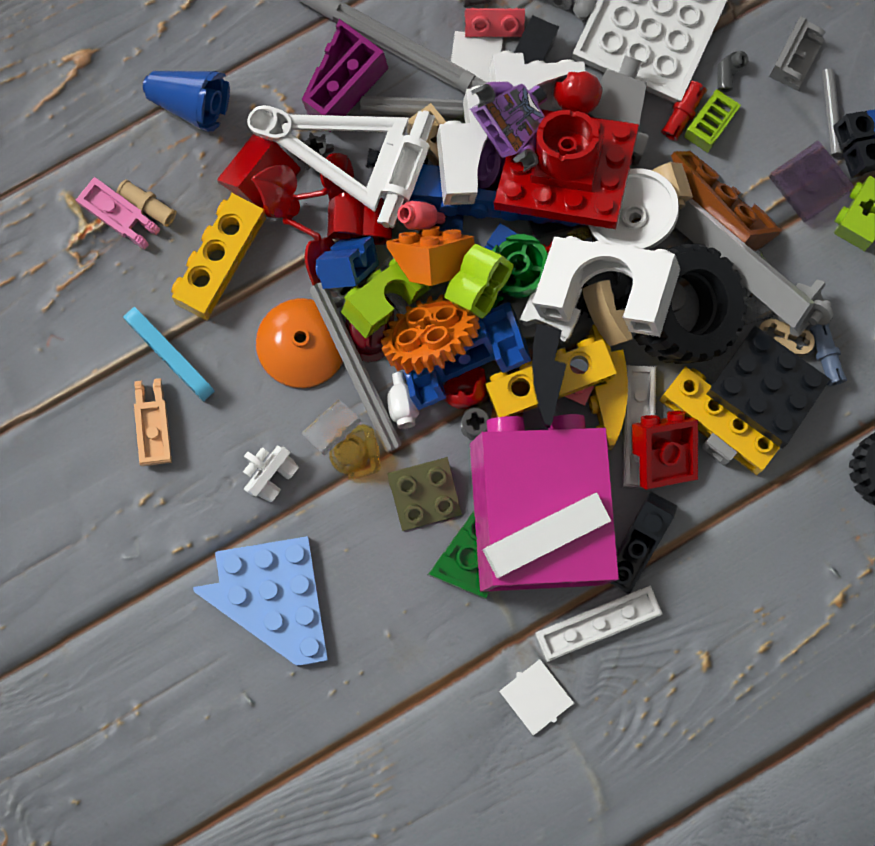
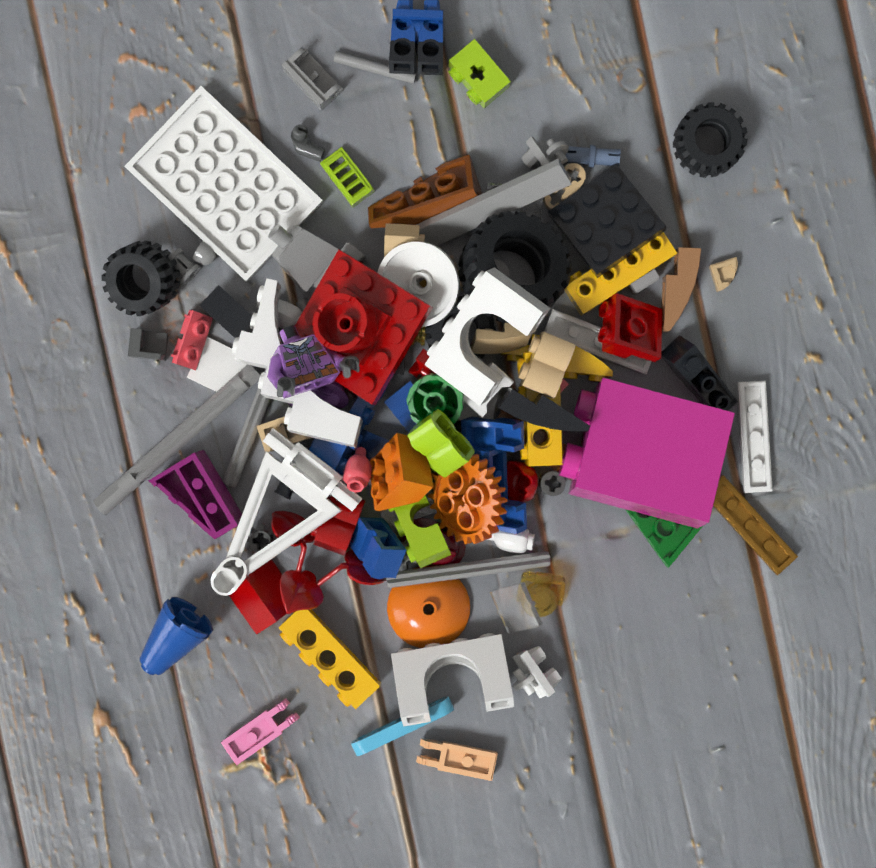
camera: 65 degrees left, 10 degrees up
tan pin [116,179,176,227] -> none
light blue wing [193,536,328,666] -> none
olive hinge [387,457,462,531] -> none
white tile [482,492,611,578] -> none
white piece [499,659,574,735] -> none
red hair [553,71,603,114] -> none
red pin [661,81,707,141] -> none
clear purple plate [768,140,854,223] -> none
none -> white arch [391,633,514,727]
none -> tan brick [518,332,576,398]
none -> medium nougat slope [661,247,701,333]
none -> tan tile [709,257,738,292]
none -> pearl gold tile [713,475,798,575]

